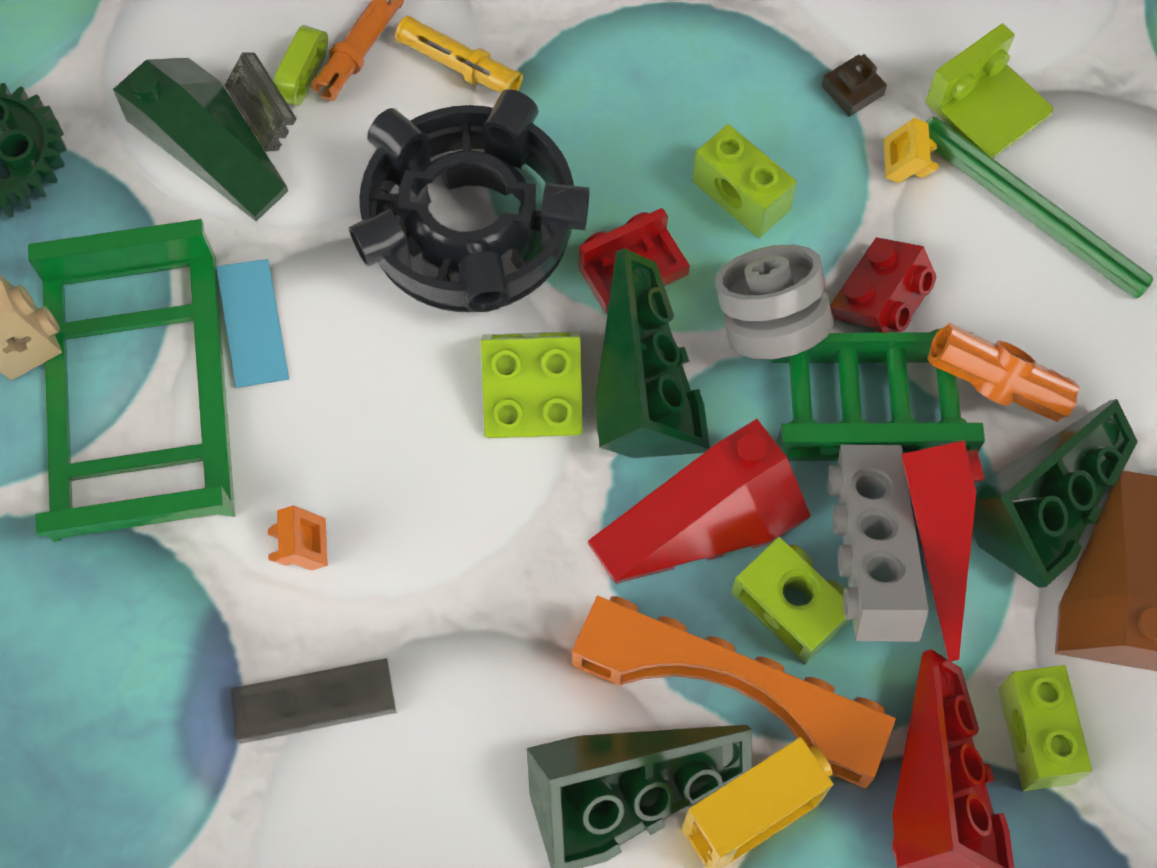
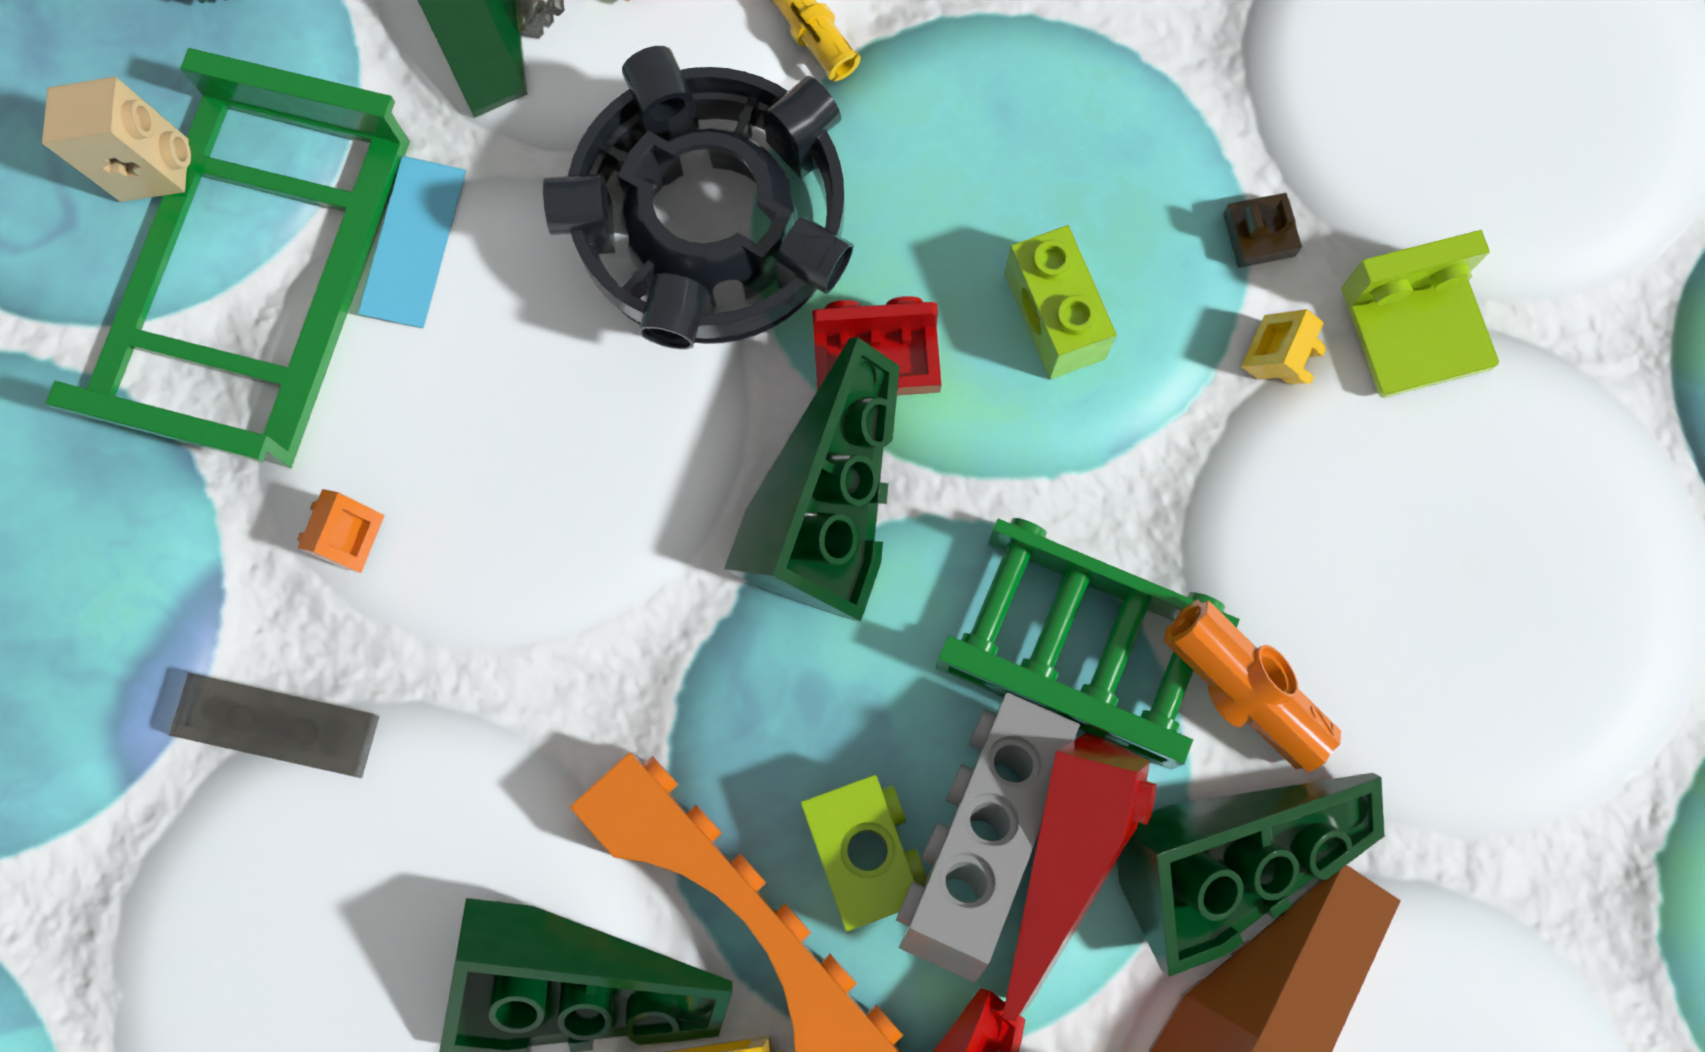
camera: 25 degrees right, 10 degrees up
lime bracket [481,331,583,438] -> none
red wedge [588,419,811,584] -> none
light grey wheel [715,244,834,359] -> none
red bracket [830,237,936,333] -> none
green axle [926,116,1154,298] -> none

